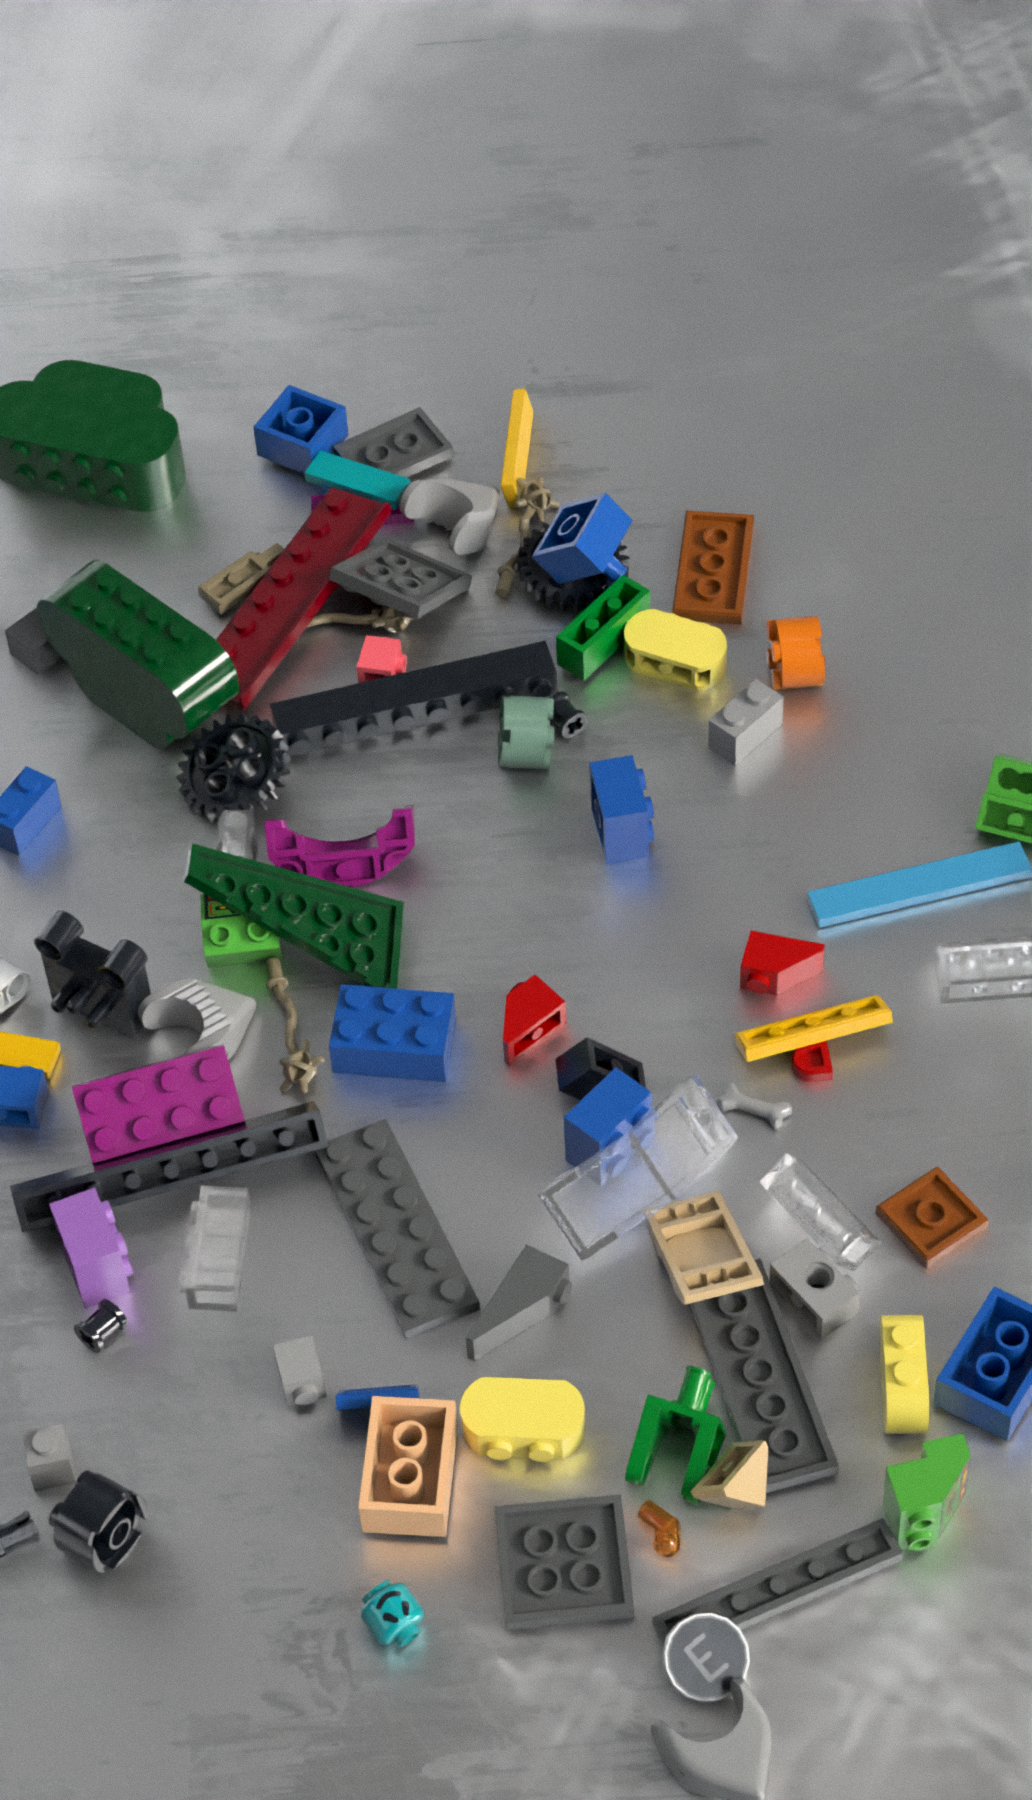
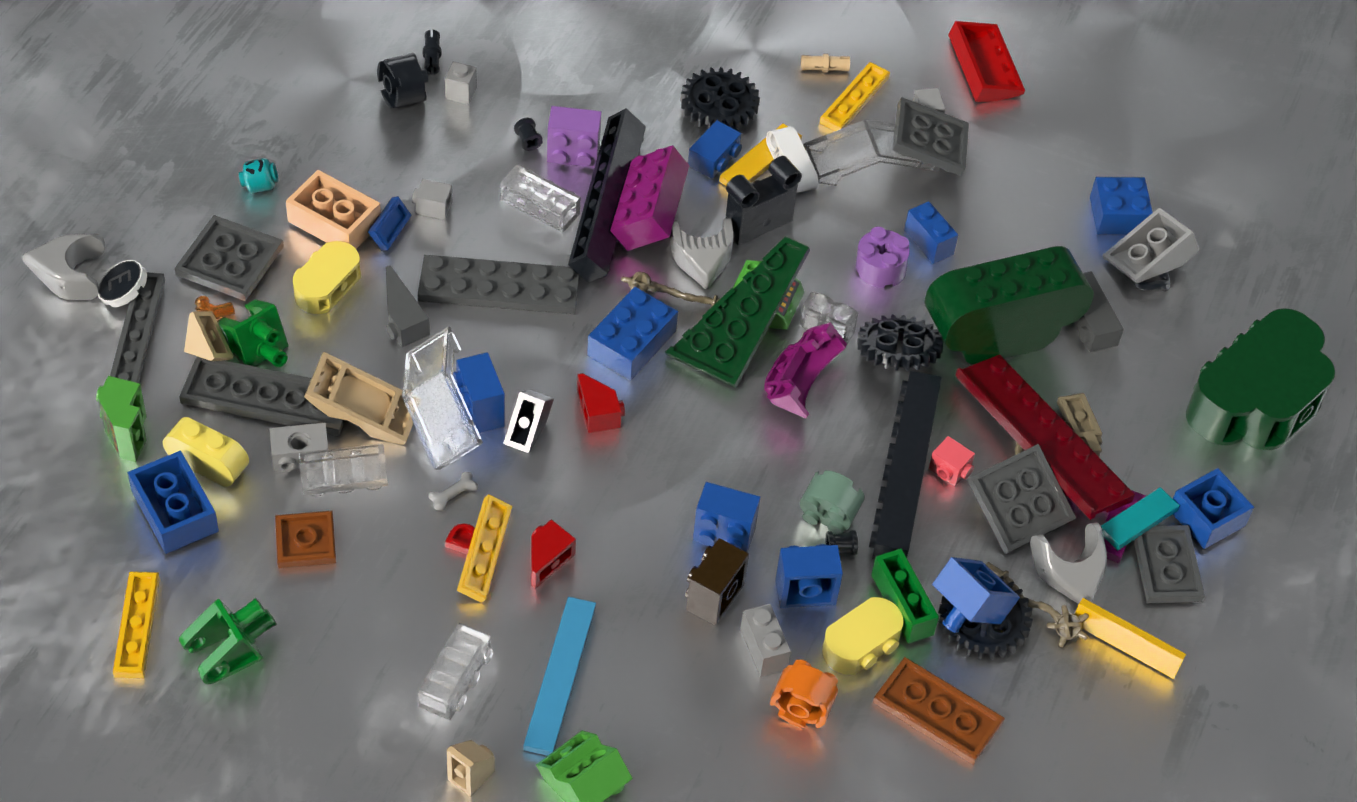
camera: 110 degrees right, 0 degrees up
none -> dark brown brick [685,538,749,626]
none -> blue brick [775,544,843,608]
none -> medium lavender brick [856,227,910,288]

